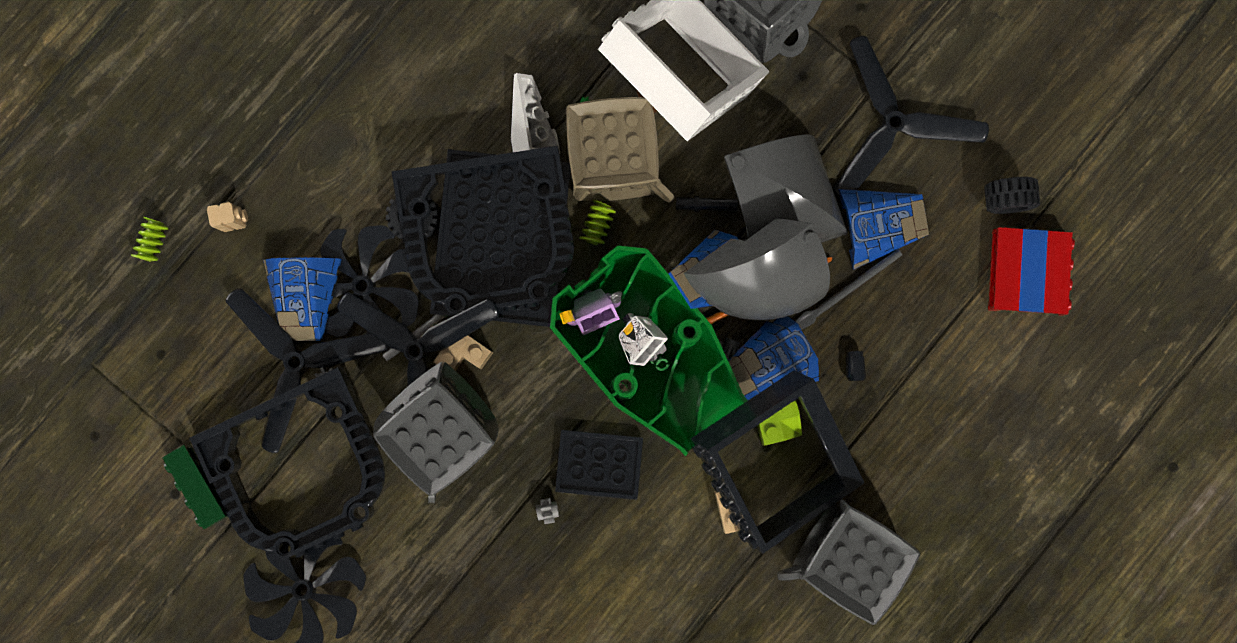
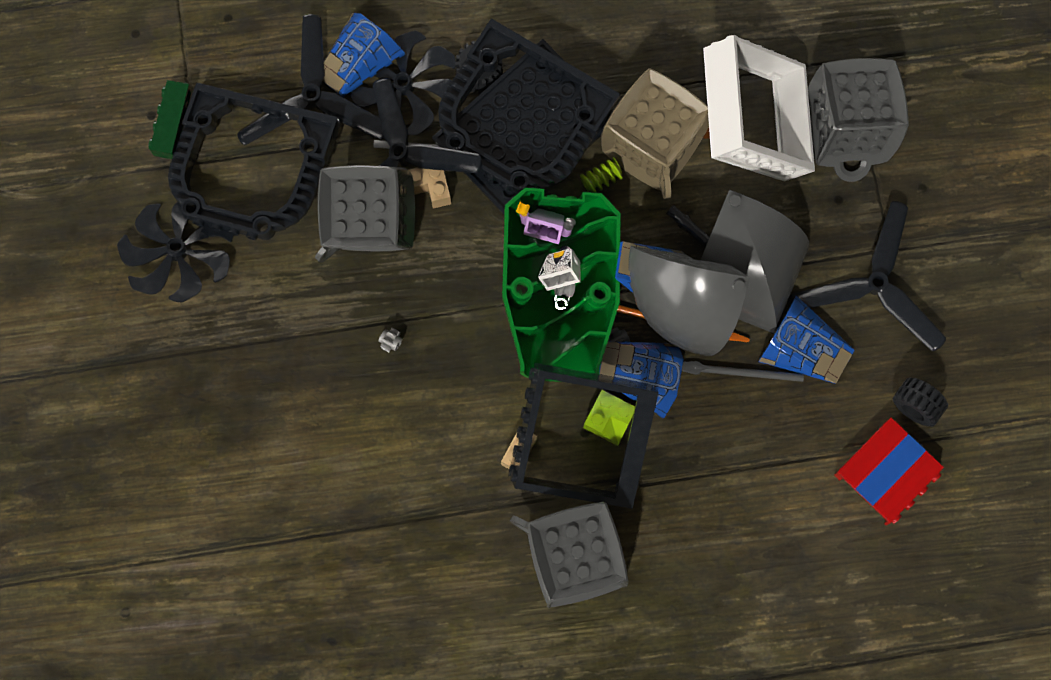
camera: 40 degrees right, 10 degrees down
white wedge [511,73,560,153] -> none
black plate [555,430,643,500] -> none
black piece [846,351,866,381] -> none

